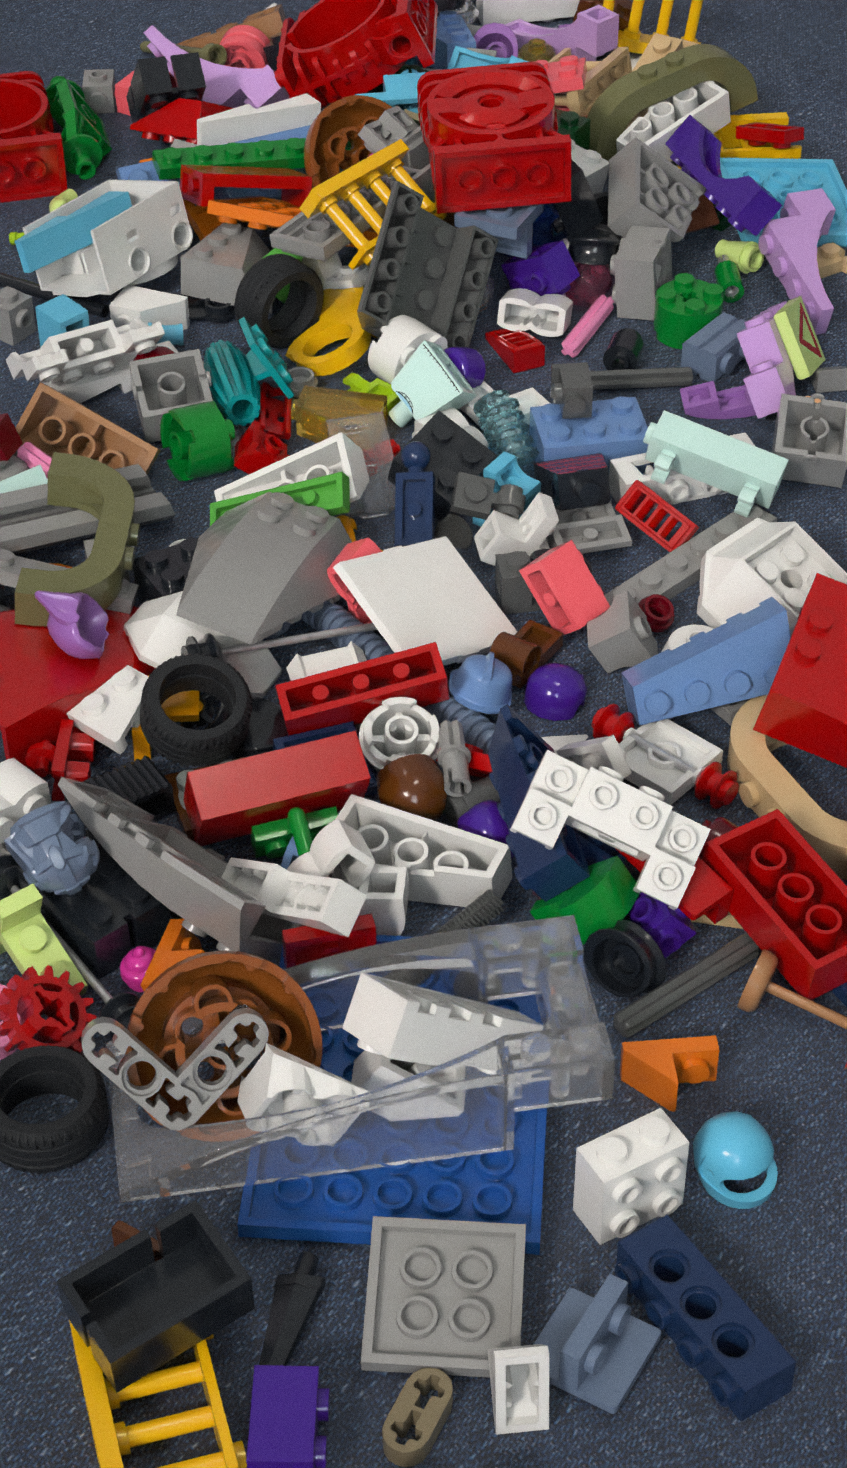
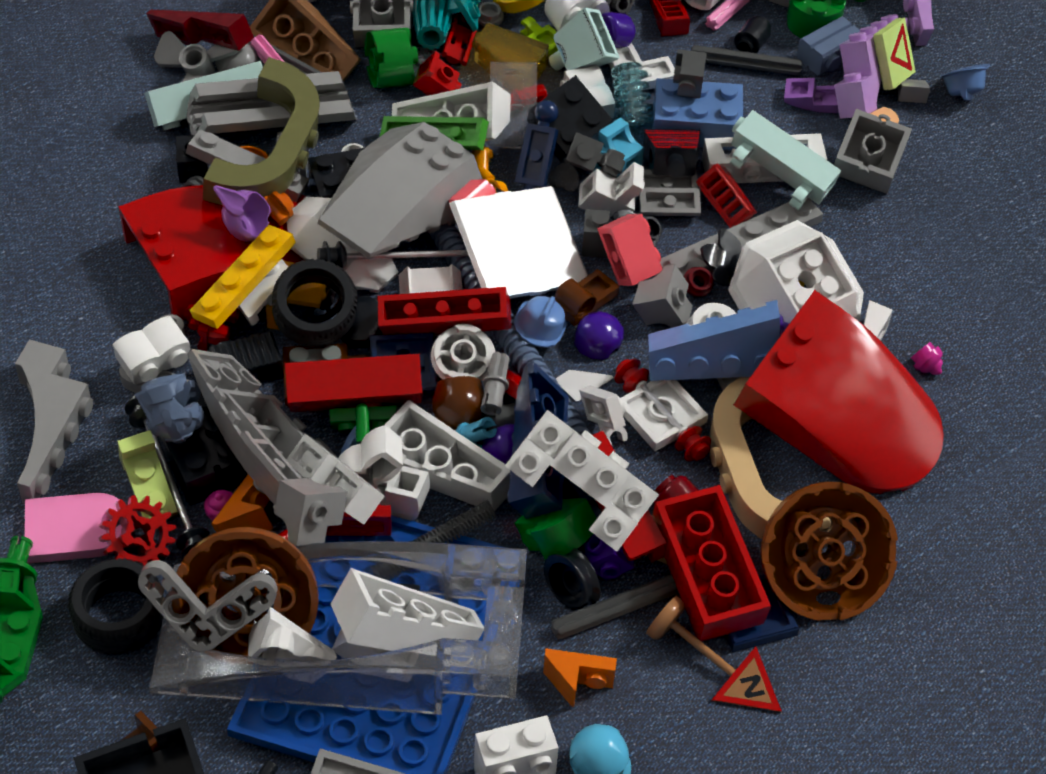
camera: 10 degrees right, 10 degrees up
none -> yellow plate [190,225,296,329]
none -> orange plate [264,191,294,226]
none -> light grey brick [274,478,348,546]
none -> medium azure pin [455,417,497,444]
none -> black plate [700,228,742,286]

